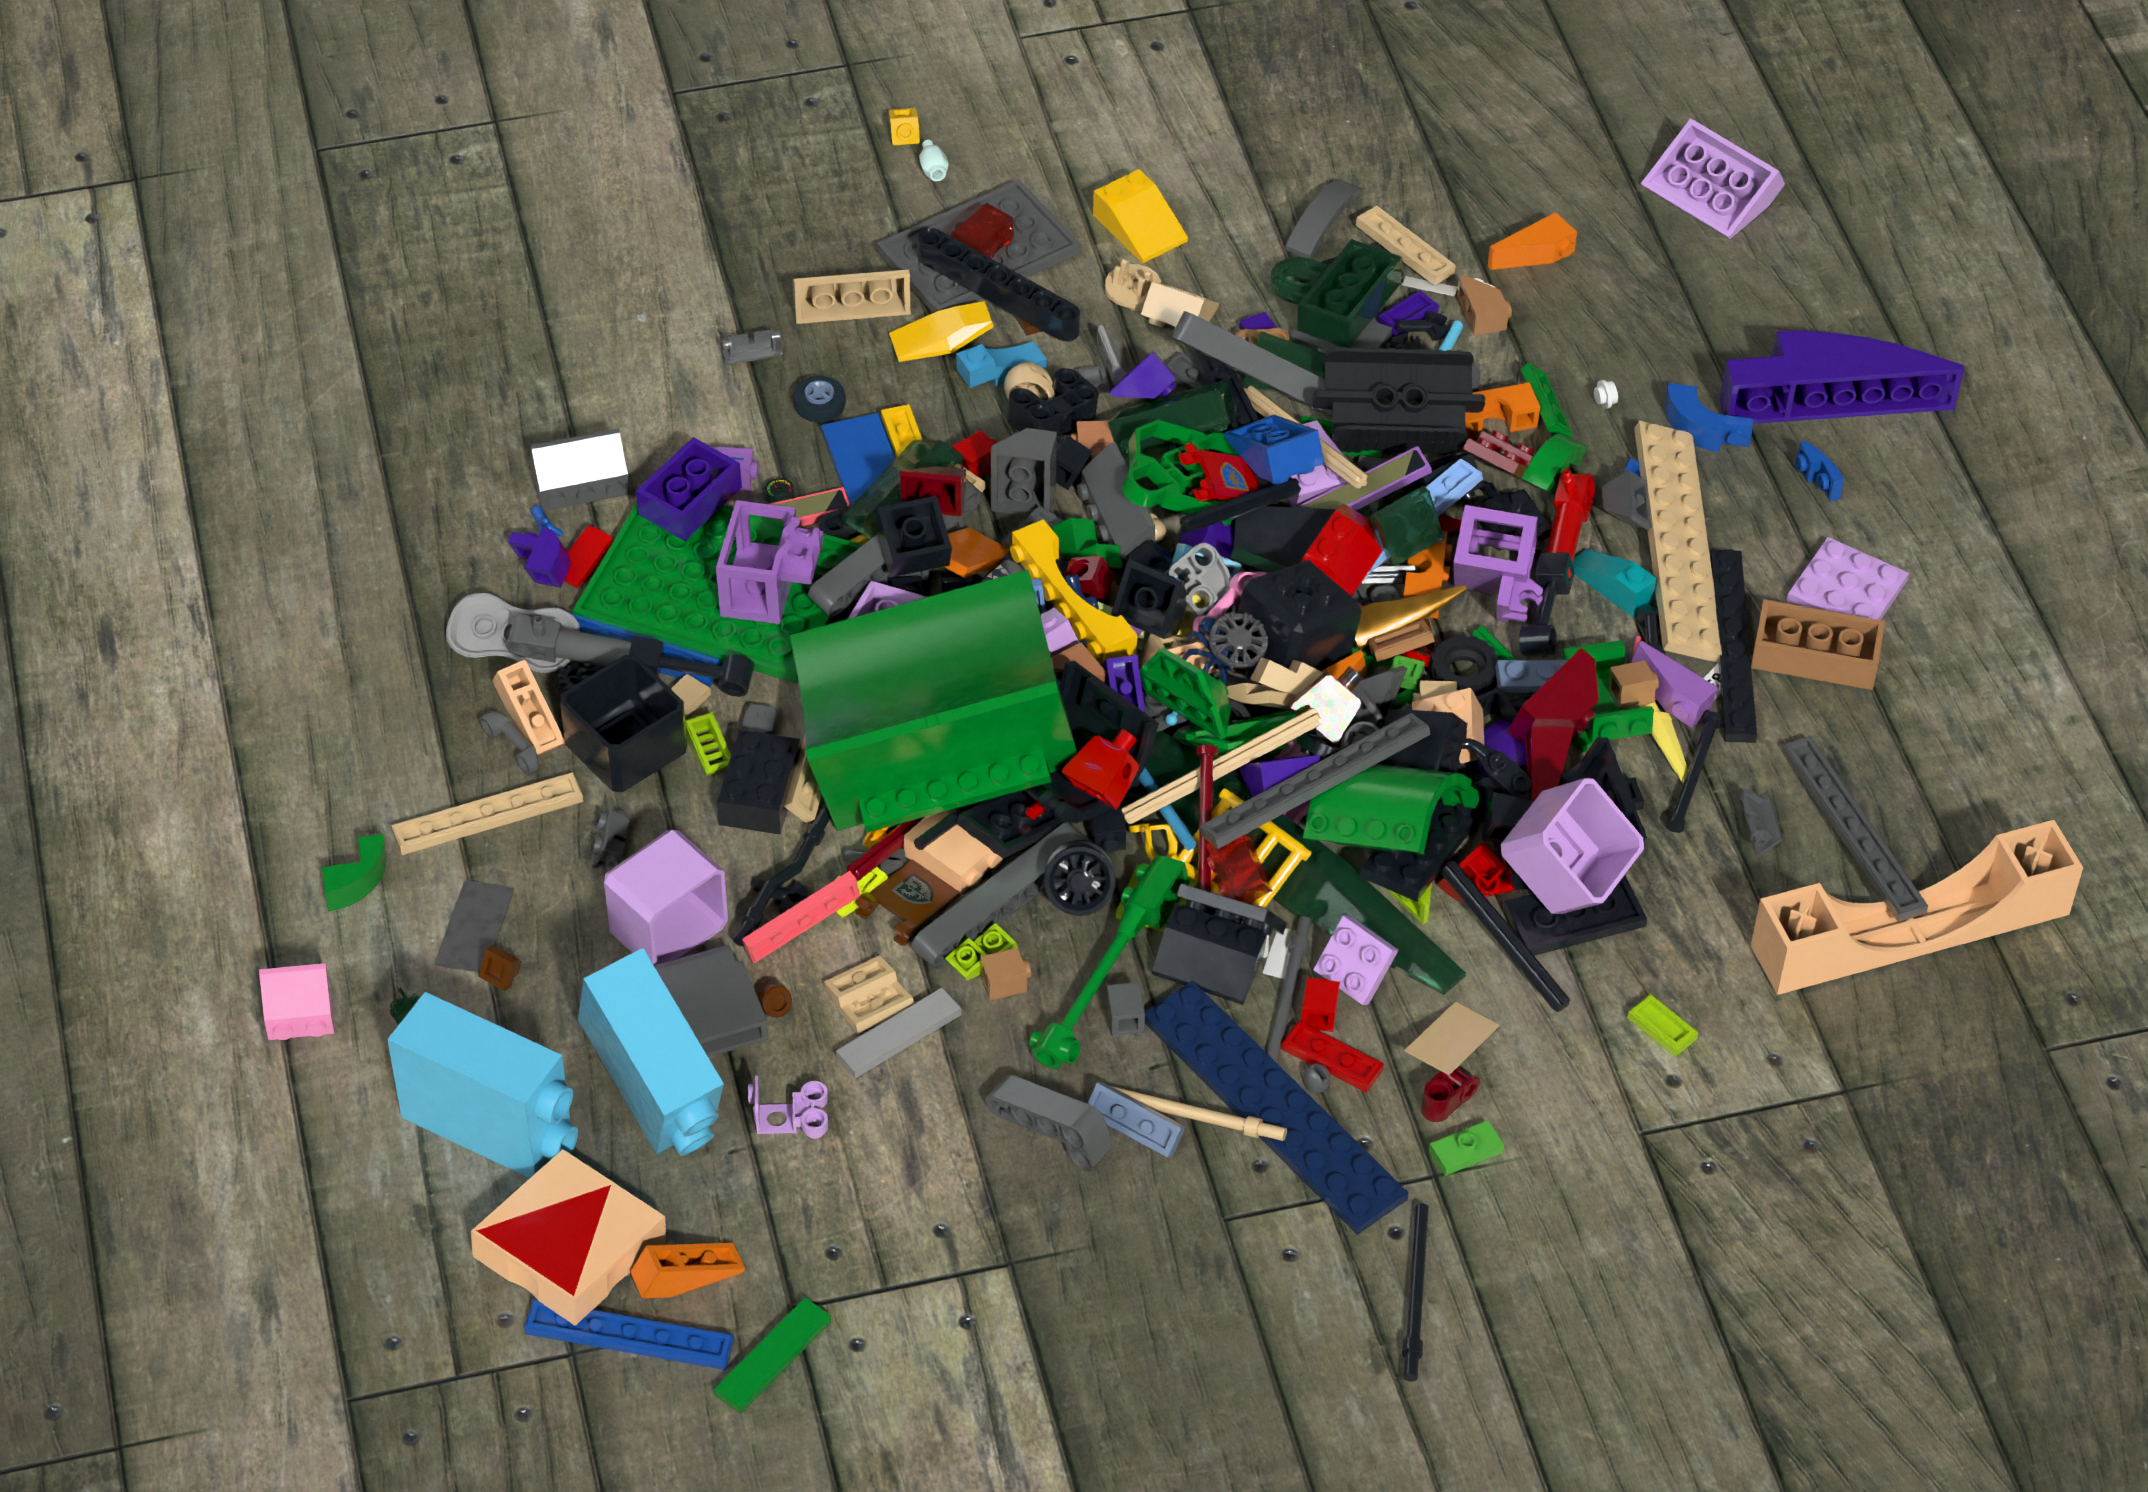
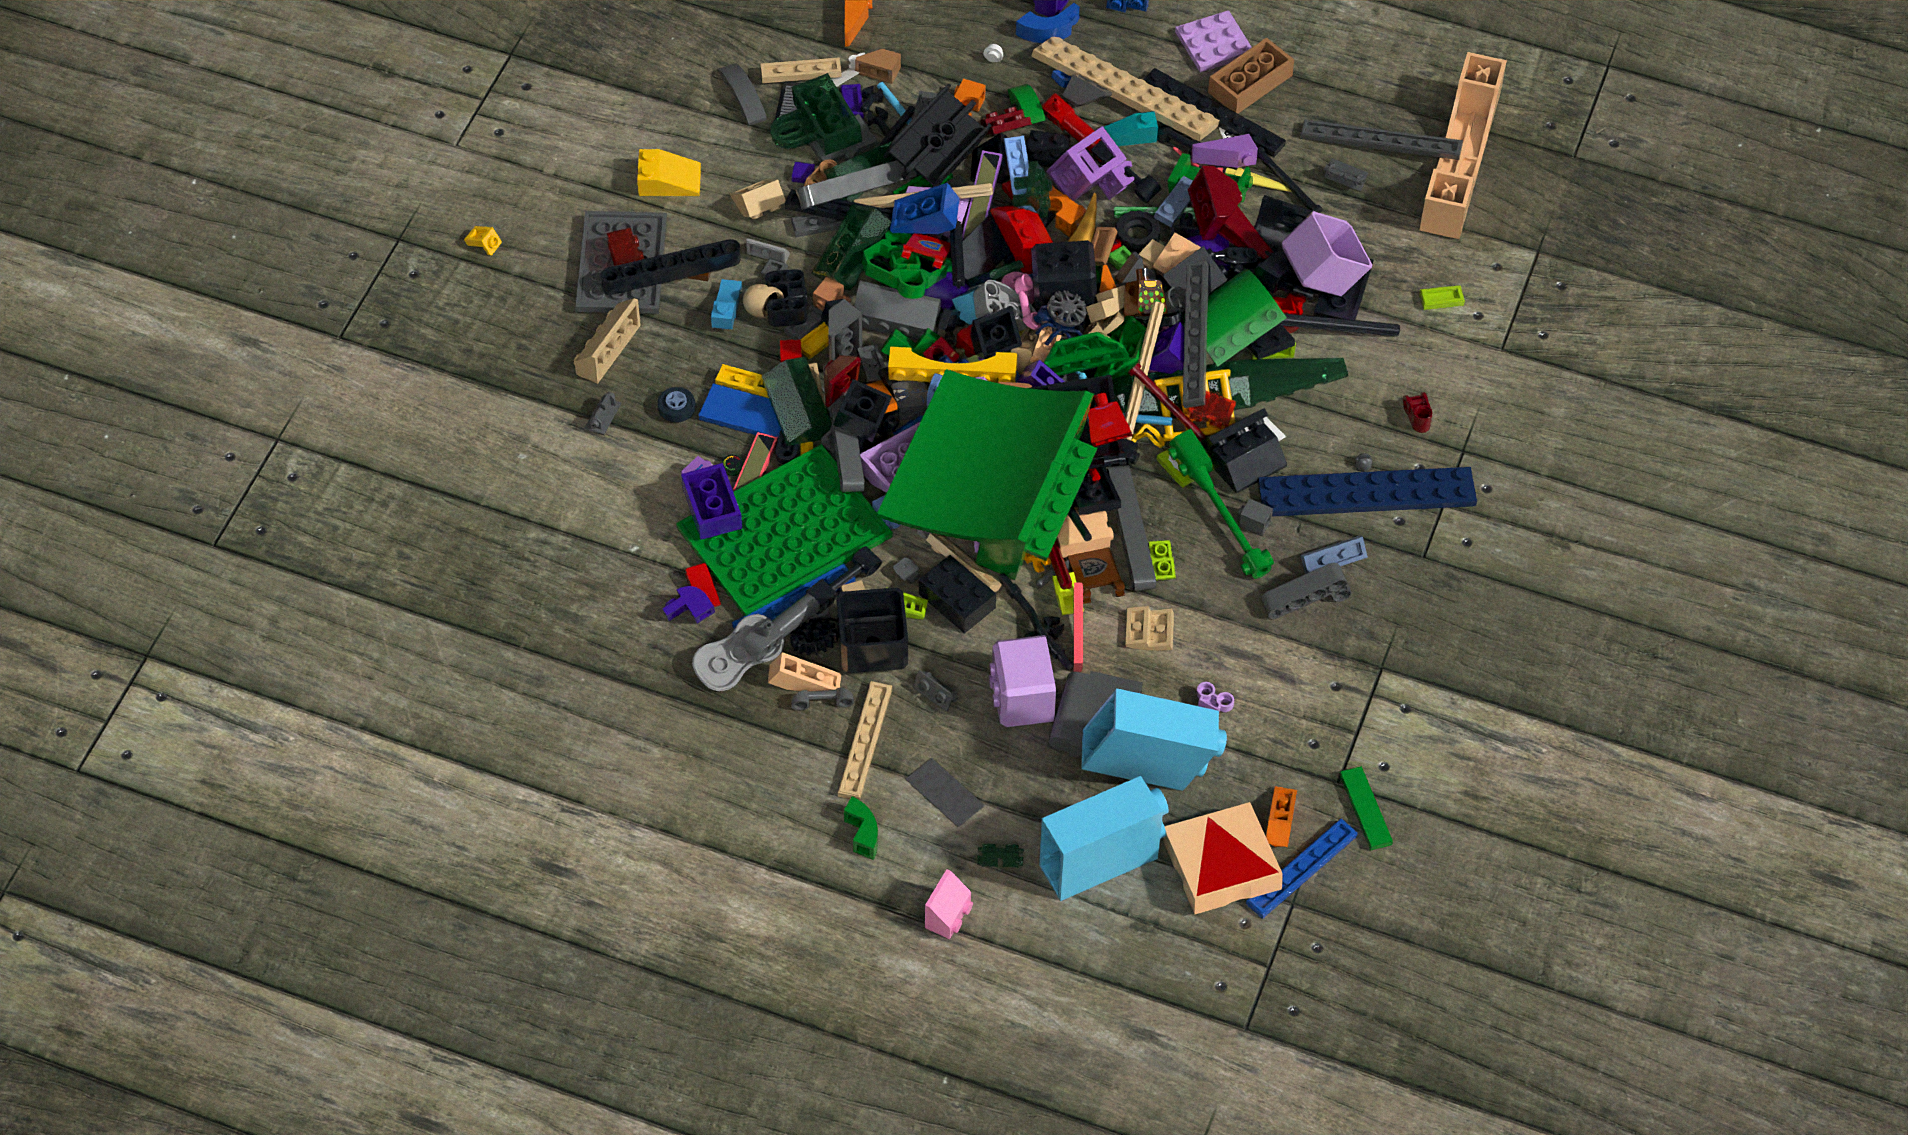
camera: 55 degrees left, 5 degrees up
reddish brown tile [478,945,522,991] -> none
slope [530,429,630,511] -> none
blue bar [531,505,563,536] -> none
medium lavender piece [716,500,824,624] -> none
reddish brown tile [758,984,792,1018] -> none
light grey tile [836,988,961,1079] -> none
yellow piece [889,301,994,362] -> none
light aqua plant [919,140,949,181] -> none
medium nougat brick [981,948,1031,1001] -> none
black wheel [1044,840,1115,916] -> none
tan plate [1105,259,1161,312] -> none
dark purple slope [1109,350,1177,398] -> none
tan bar [1111,1086,1287,1141] -> none
dark grey bar [1267,916,1311,1063] -> none
red tile [1281,1021,1384,1093] -> none
red brick [1301,977,1340,1032] -> none
lavender plate [1313,915,1398,1005] -> none
dark grey tile [1370,585,1401,603] -> none
black bar [1402,1203,1429,1382] -> none
tan sticker [1404,1002,1500,1075] -> none
bright green plate [1429,1120,1504,1176] -> none
green tile [1521,363,1572,437] -> none
medium nougat brick [1608,660,1659,710] -> none

